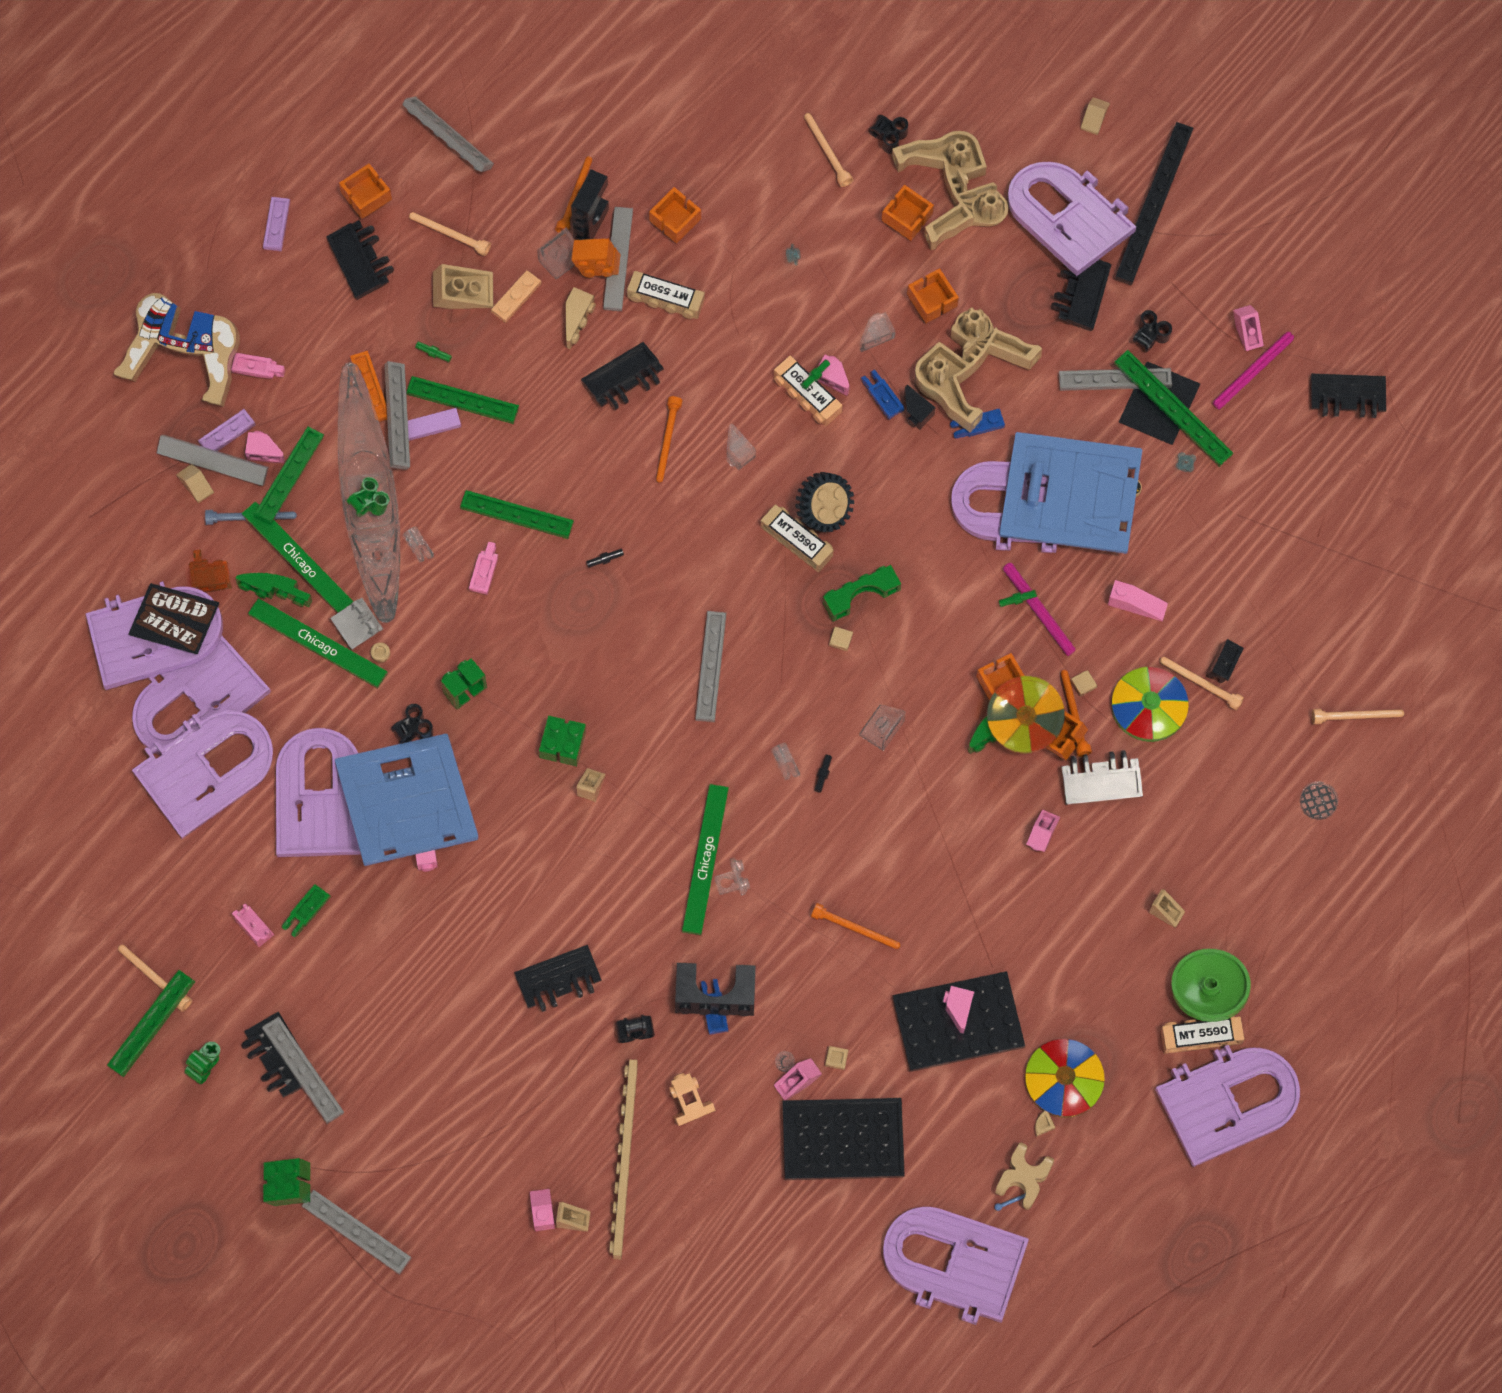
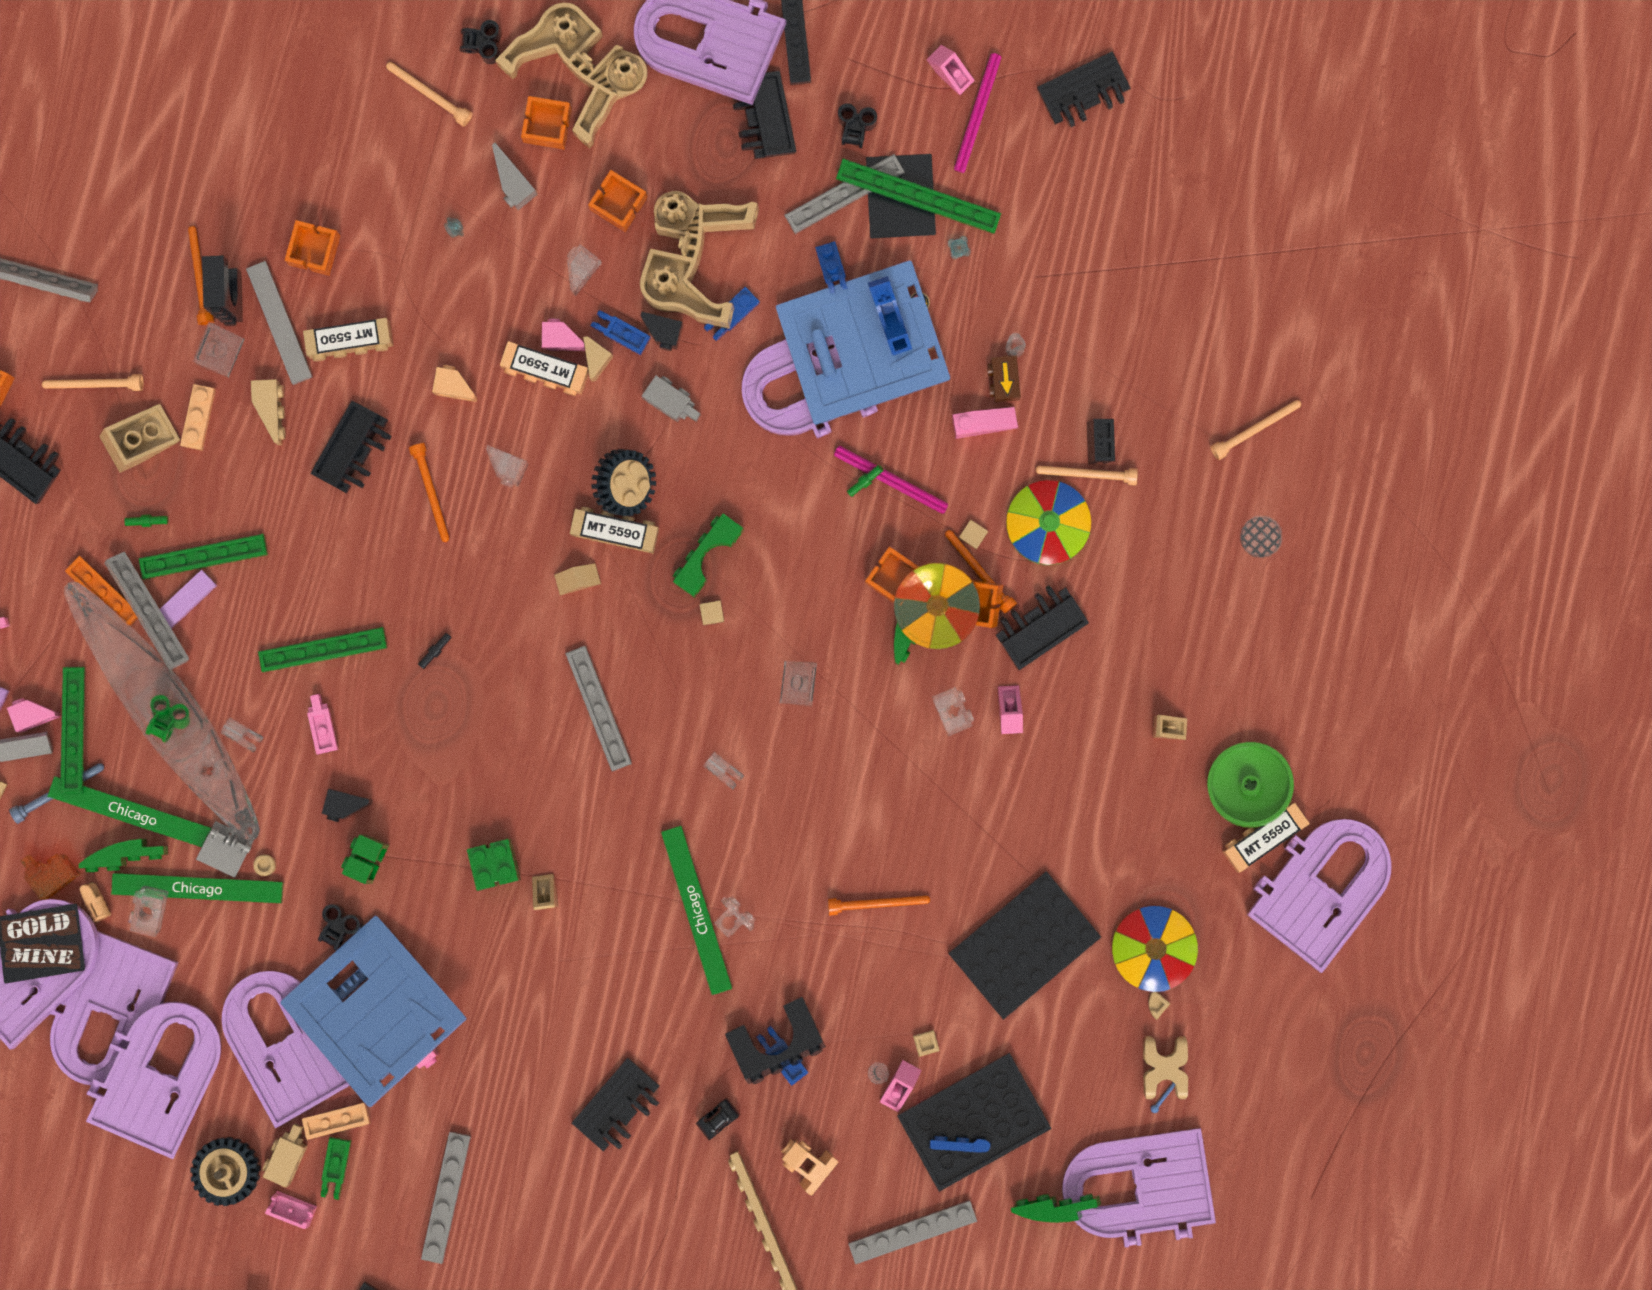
camera: 20 degrees left, 15 degrees up
orange piece [572,238,621,278] -> none
green bar [801,359,830,390] -> none
black bar [814,754,832,793] -> none
bright pink slope [943,986,974,1034] -> none
none -> light nougat hinge [80,882,111,923]
none -> clear brick [128,885,169,937]
none -> wheel [190,1137,261,1206]
none -> tan hinge [262,1124,307,1188]
none -> light nougat plate [302,1103,371,1140]
none -> black slope [322,789,373,822]
none -> light grey plate [421,1131,471,1264]
none -> light nougat slope [432,365,477,402]
none -> light grey slope [492,143,537,210]
none -> tan slope [554,563,601,596]
none -> tan slope [583,336,613,382]
none -> light grey hinge [642,376,701,423]
none -> blue hinge [815,241,848,294]
none -> light grey plate [848,1200,977,1264]
none -> blue arch [868,276,912,356]
none -> blue hinge [929,1136,991,1153]
none -> clear brick [932,687,974,737]
none -> reddish brown brick [987,355,1021,403]
none -> clear hinge [1005,333,1026,358]
none -> green slope [1010,1193,1101,1223]

